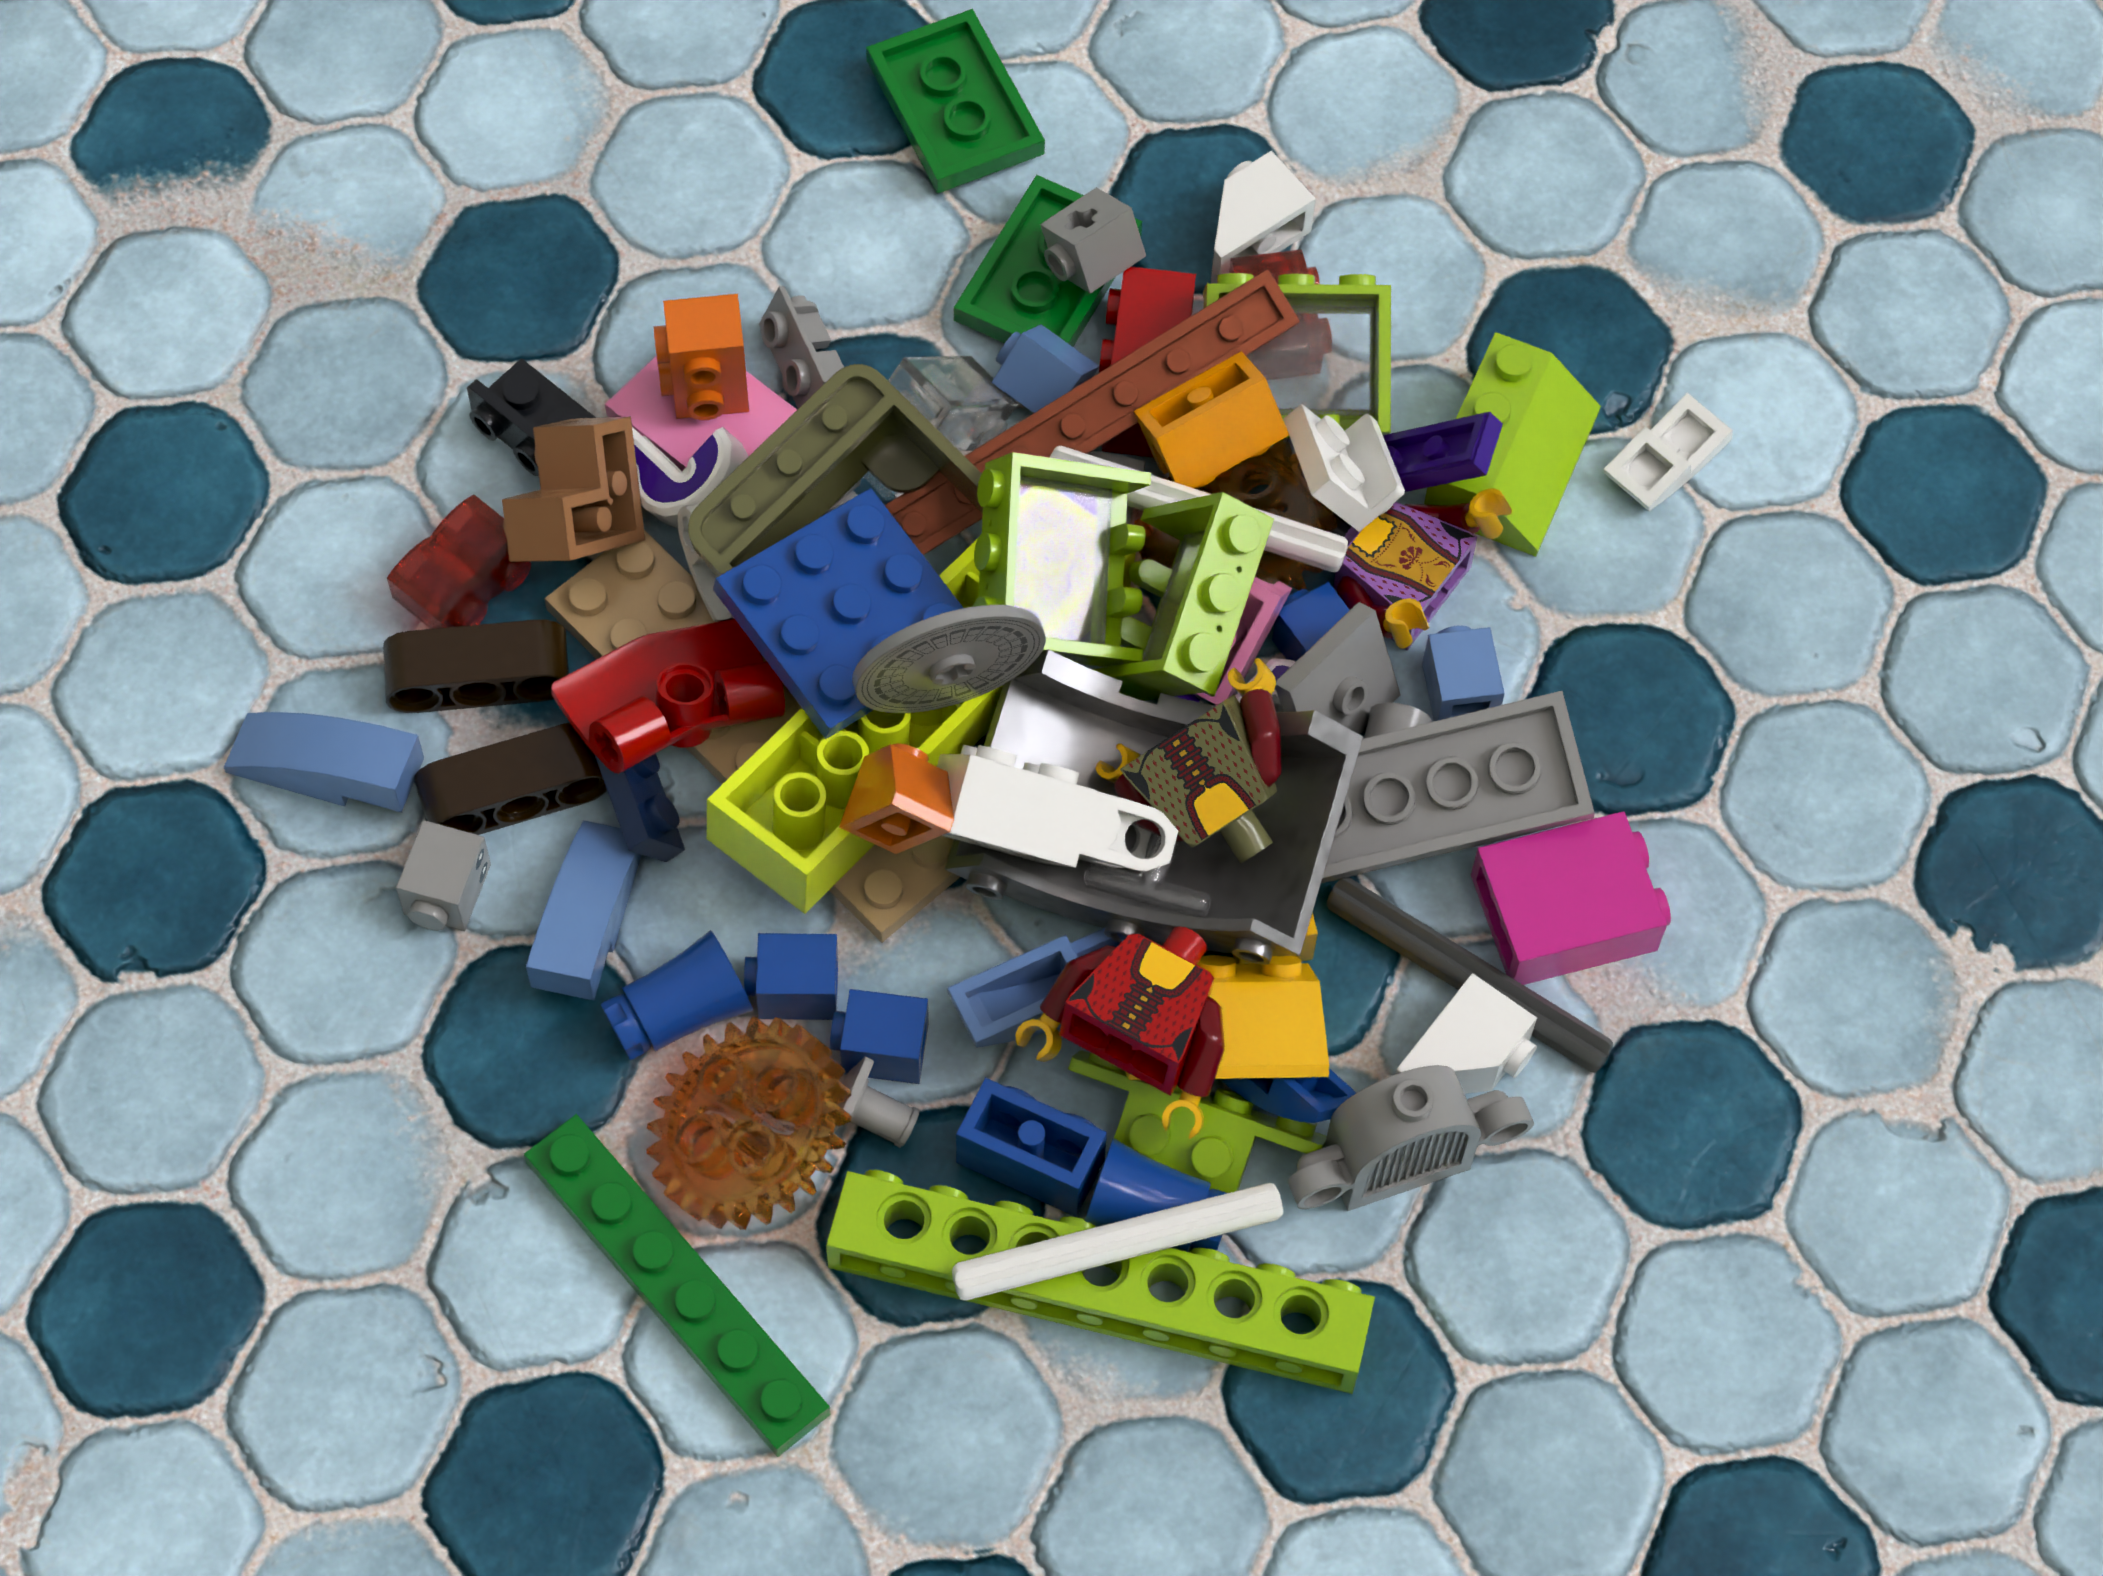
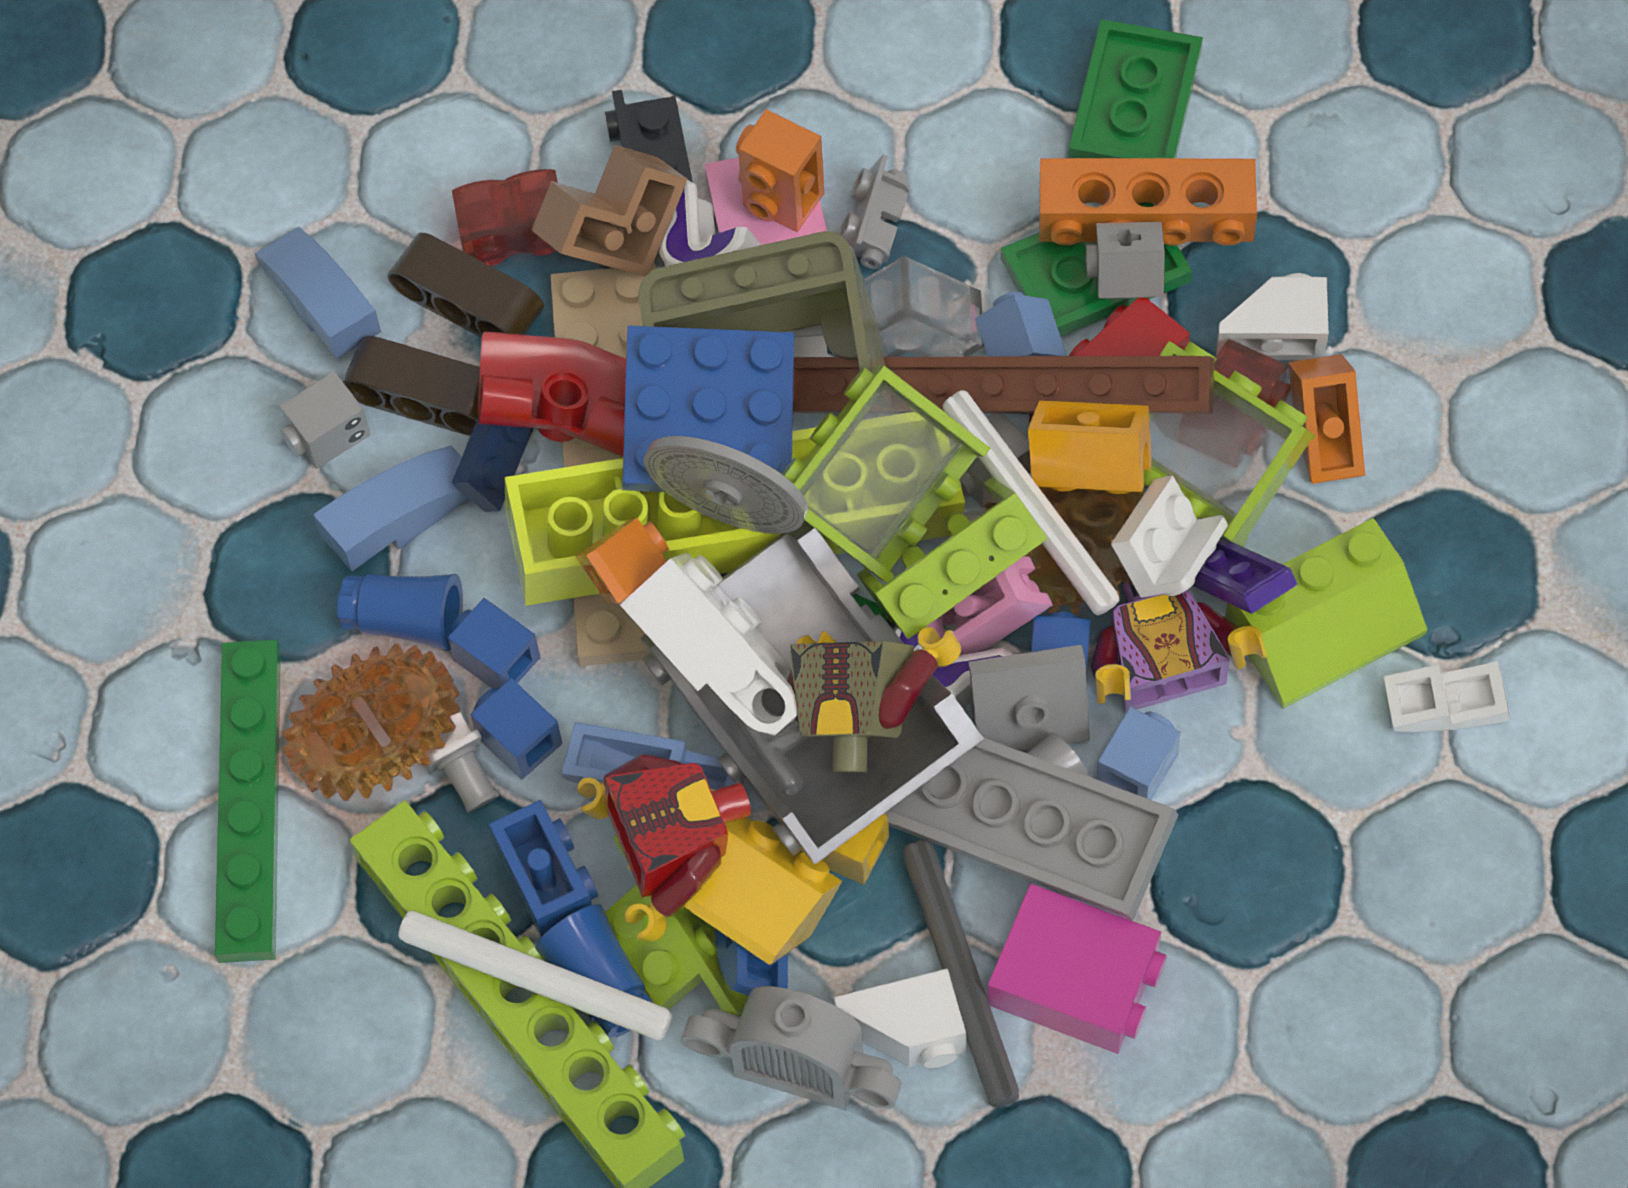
camera: 45 degrees right, 0 degrees up
none -> orange brick [1039,158,1257,245]
none -> orange slope [1288,354,1365,484]

